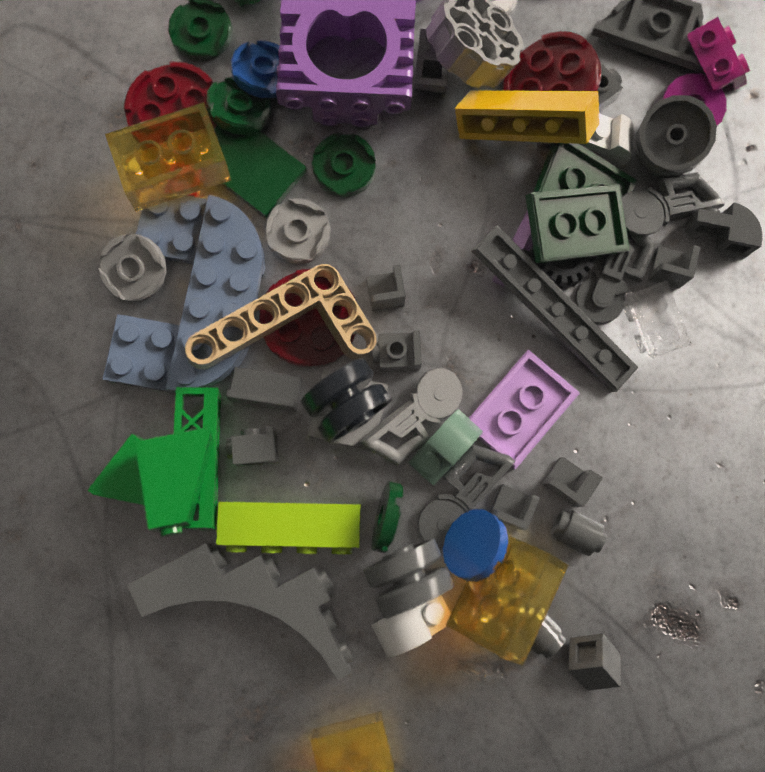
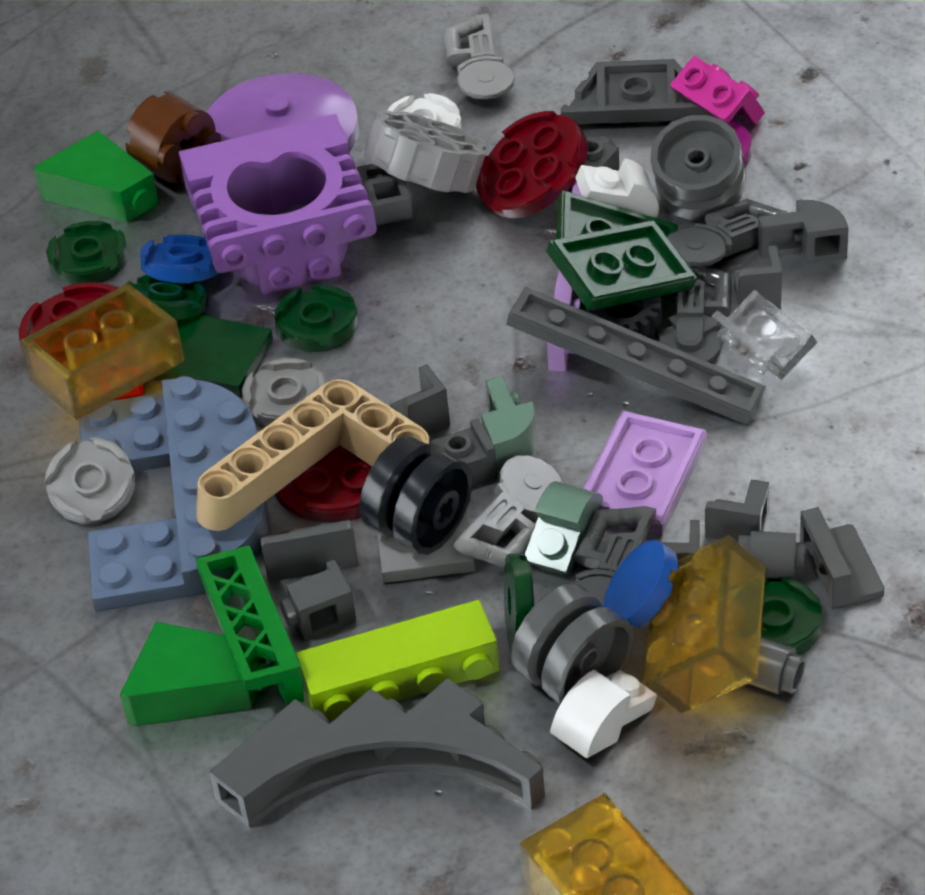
camera: 10 degrees left, 35 degrees down
green slope [135,427,214,537] -> none
yellow brick [455,90,600,144] -> none
dark grey panel [568,633,621,690] -> none
none -> sand green brick [481,376,536,475]
none -> dark green tile [727,577,823,655]
none -> dark grey panel [800,507,885,609]

